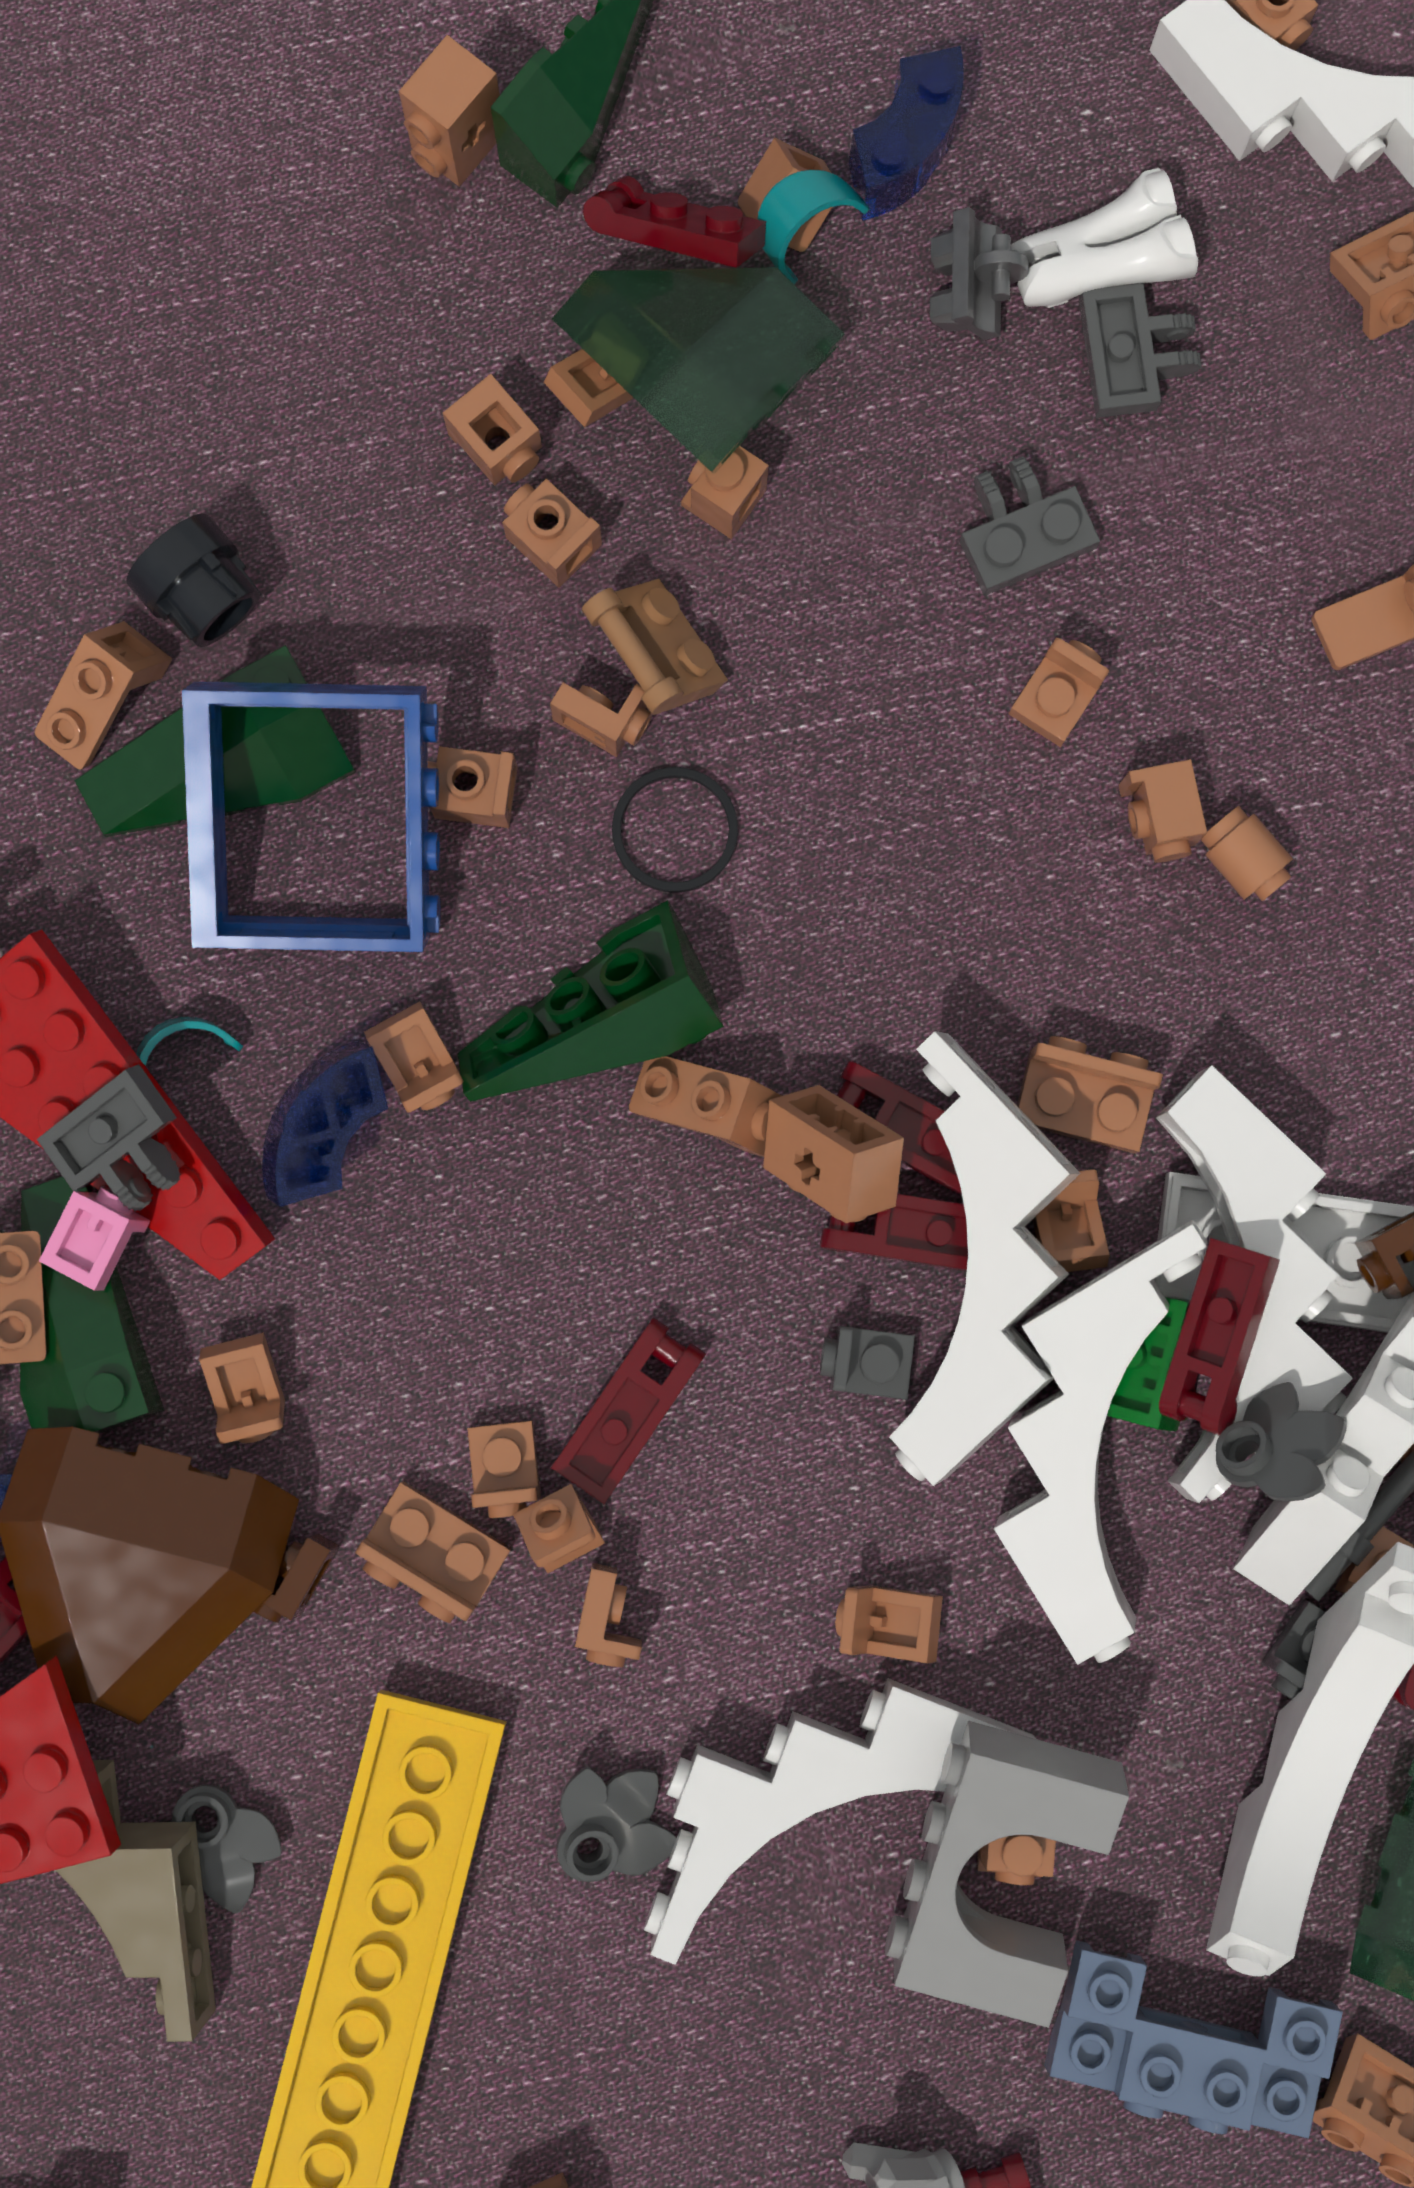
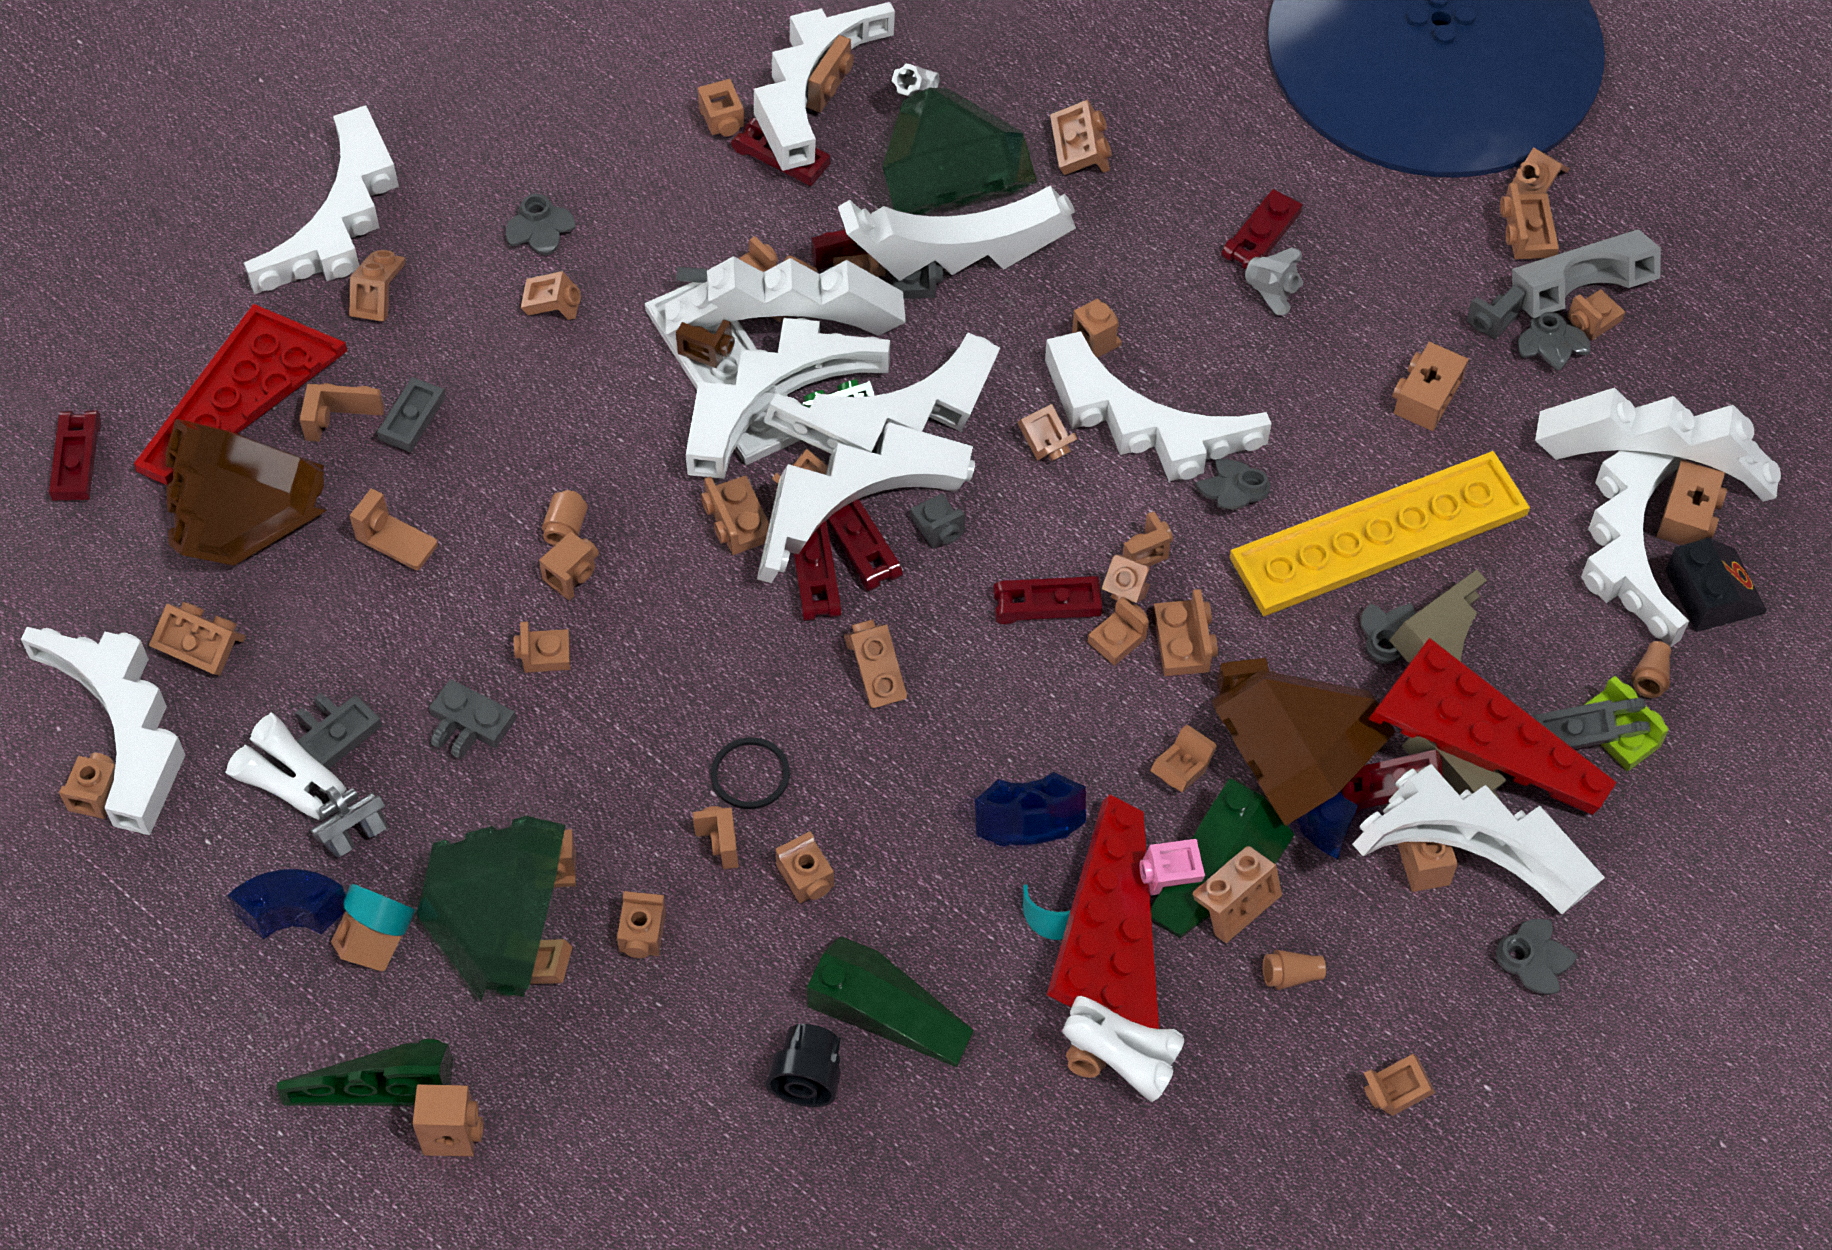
camera: 125 degrees left, 25 degrees down
nougat bracket [35,621,172,769] -> none
dark grey hinge [37,1064,181,1212] -> none
blue window [182,681,441,952] -> none
nougat bracket [364,1001,464,1113] -> none
nougat brick [443,374,542,486] -> none
dark green wedge [457,900,724,1102] -> none
medium nougat plate [581,579,728,715] -> none
dark red plate [583,176,766,268] -> none
nougat brick [763,1085,904,1223] -> none
light grey arch [885,1721,1129,2028] -> none
sand blue bracket [1044,1940,1343,2139] -> none
dark red plate [1159,1238,1280,1436] -> none
dark grey plate [1216,1382,1347,1502] -> none

